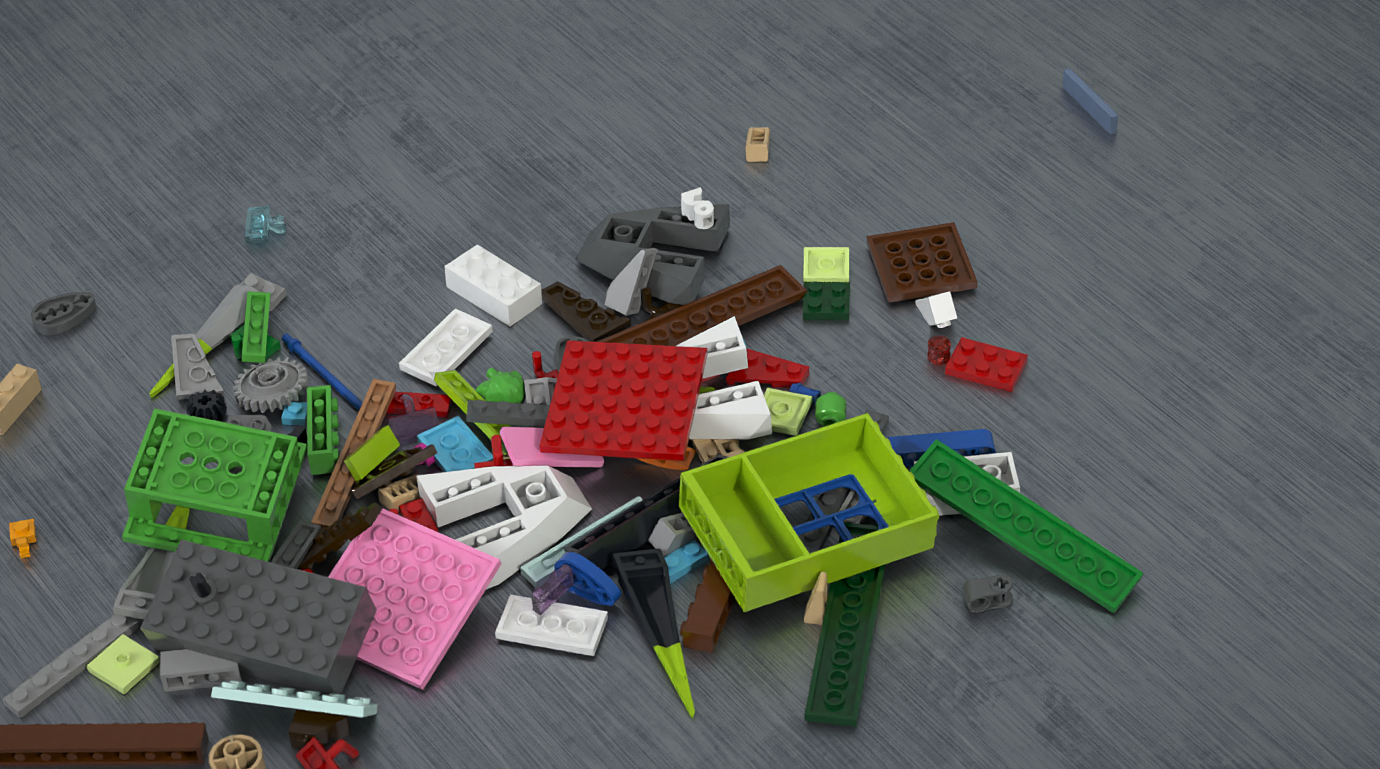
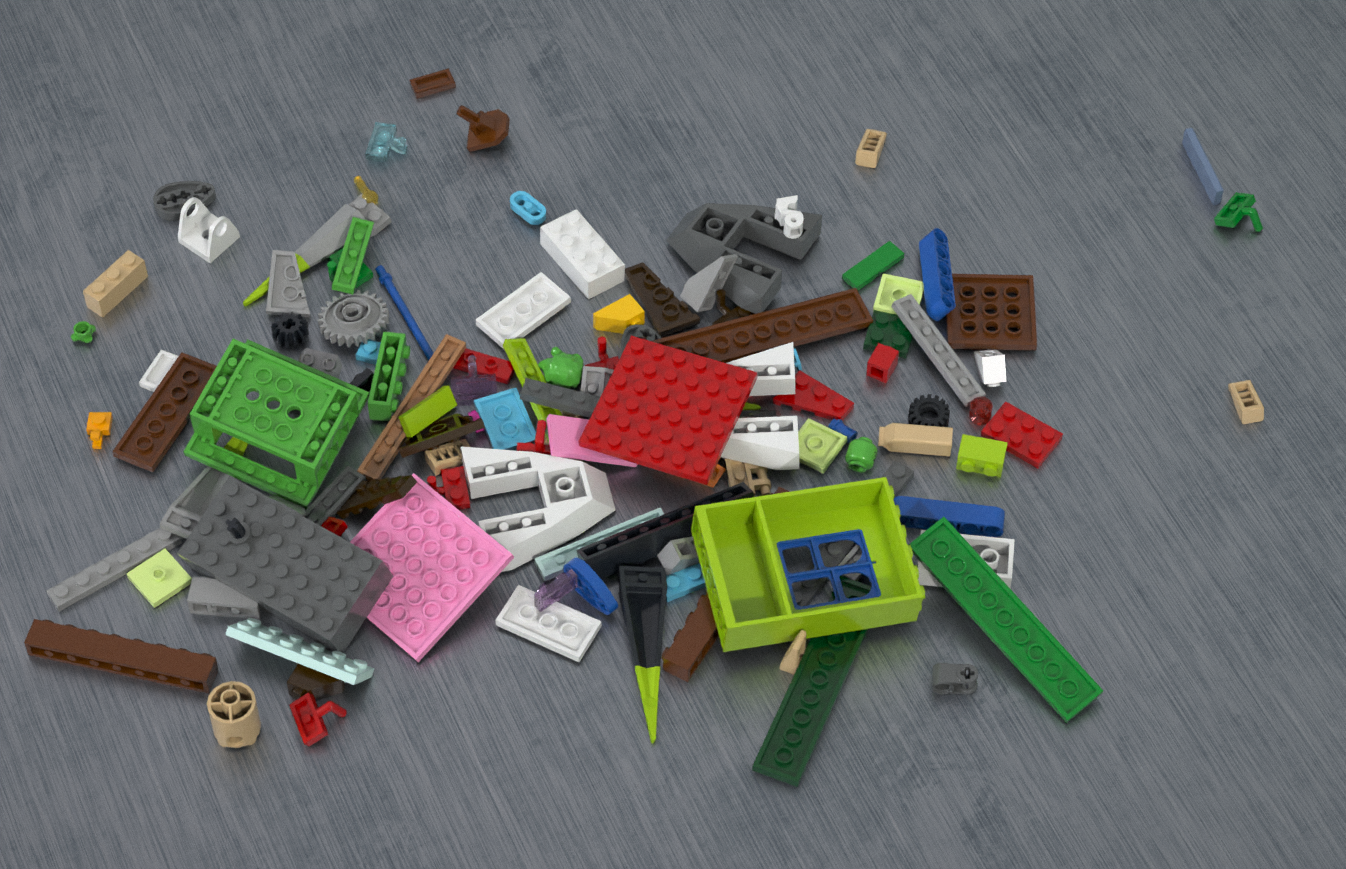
camera: 10 degrees right, 10 degrees up
none -> reddish brown plate [112,352,217,472]
none -> white tile [139,350,179,392]
none -> white hose [178,197,240,263]
none -> clear yellow bar [354,176,379,205]
none -> reddish brown tile [410,68,456,99]
none -> reddish brown piece [456,105,510,152]
none -> medium azure plate [510,191,546,225]
none -> yellow slope [593,294,645,334]
none -> green tile [842,241,905,291]
none -> red brick [866,343,899,383]
none -> tan piece [878,423,953,457]
none -> light grey plate [891,294,986,407]
none -> black tyre [908,394,950,427]
none -> blue beam [919,228,956,321]
none -> lime brick [956,434,1008,477]
none -> green plate [1214,192,1263,232]
none -> tan slope [1228,380,1264,424]

